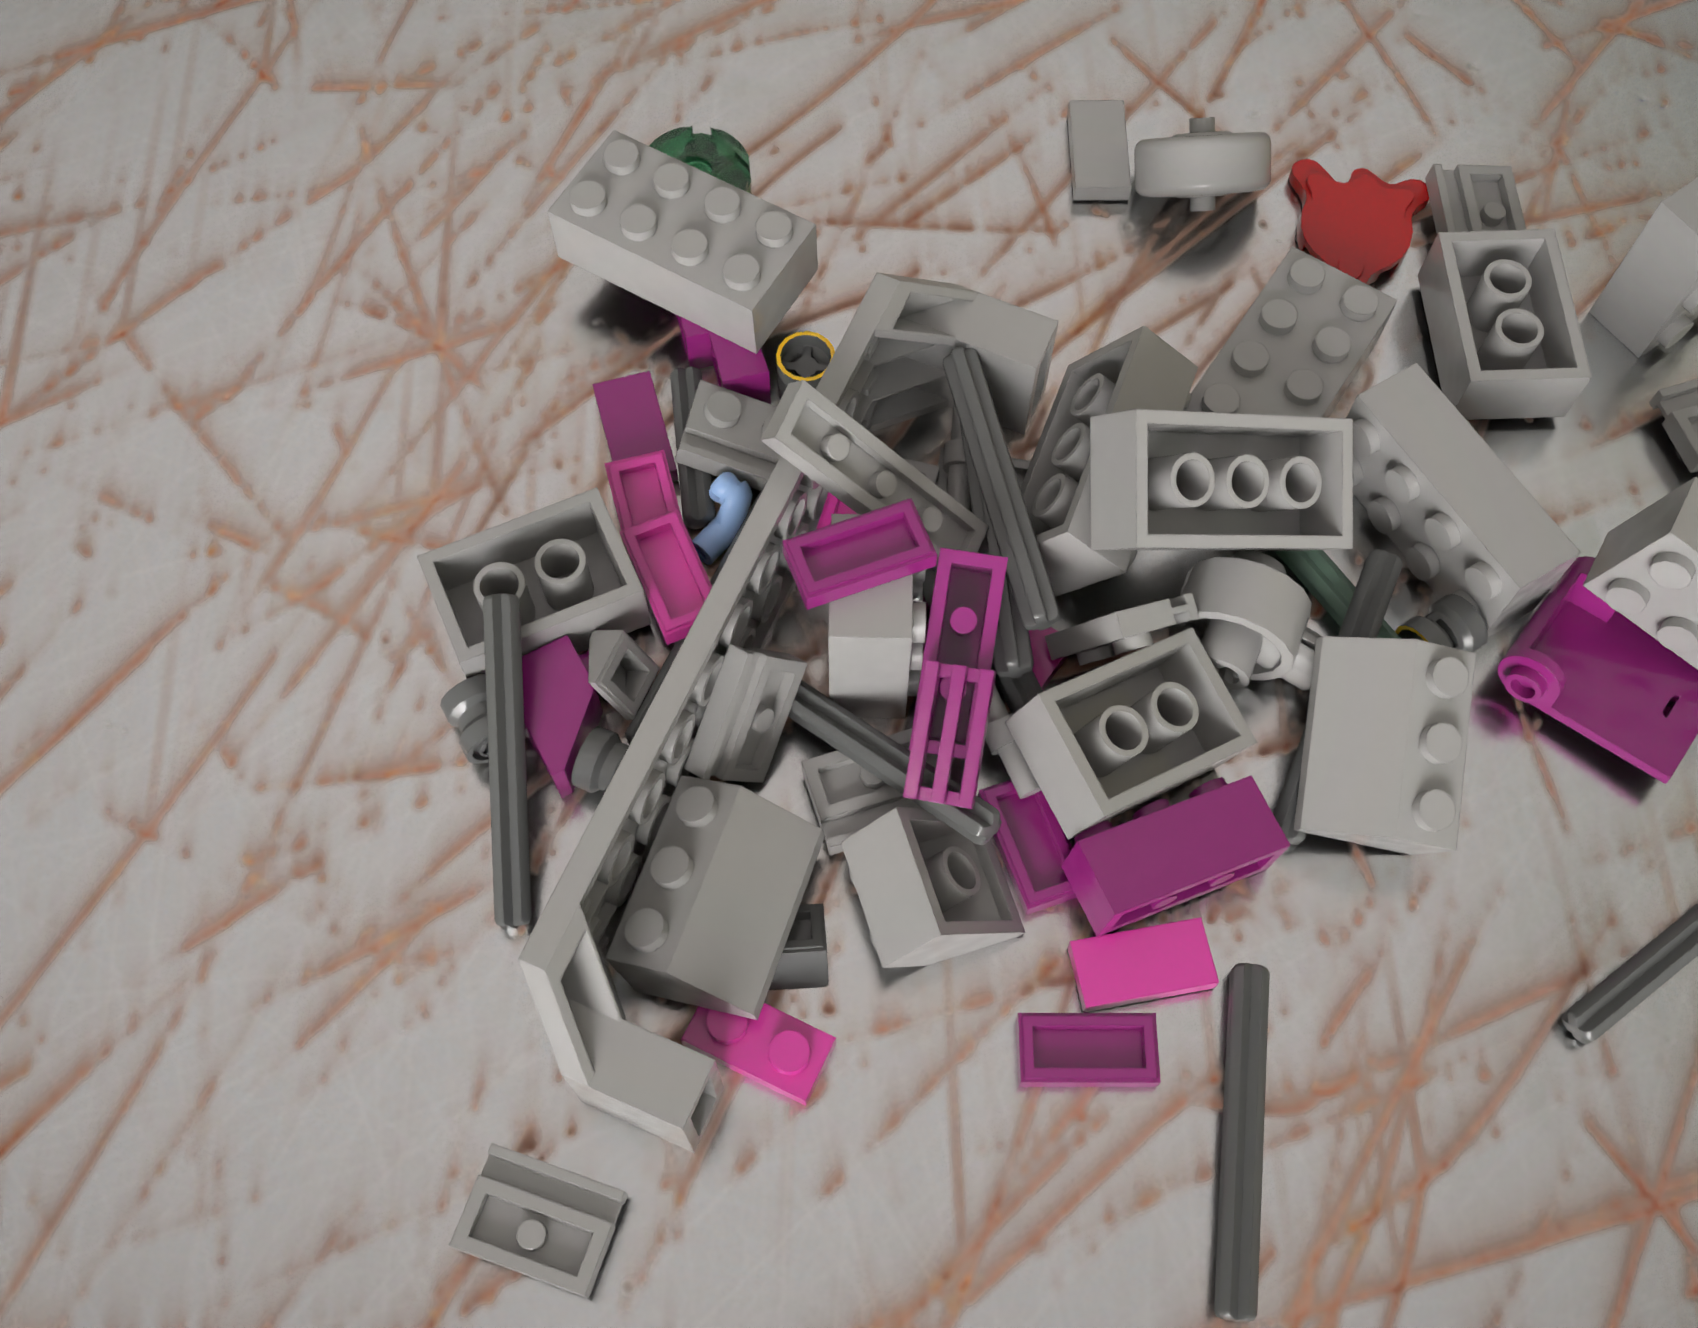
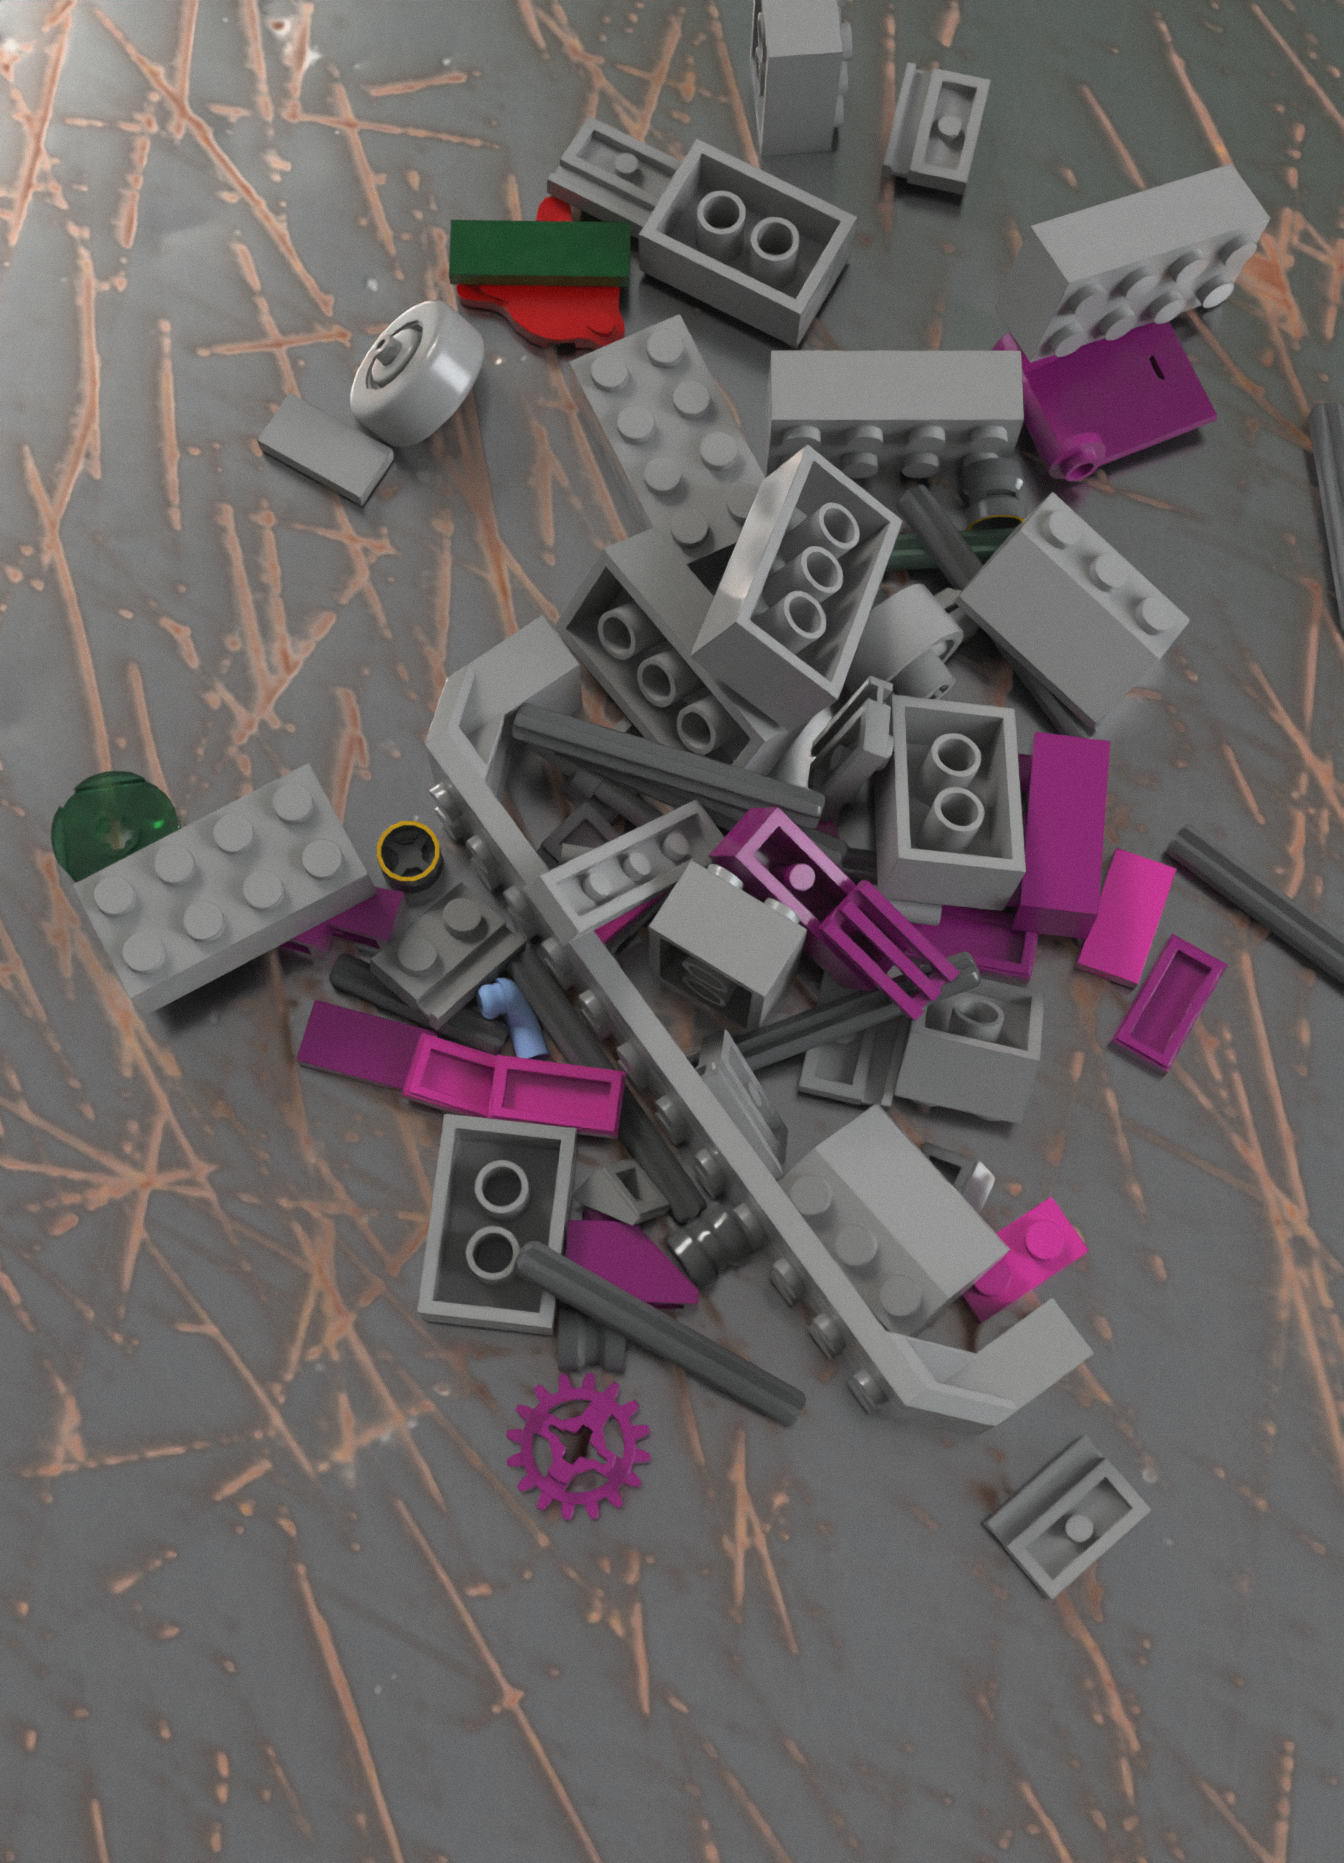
camera: 60 degrees left, 10 degrees up
magenta tile [782,498,937,610] -> none
none -> dark green tile [449,220,631,287]
none -> magenta gear [506,1372,651,1521]

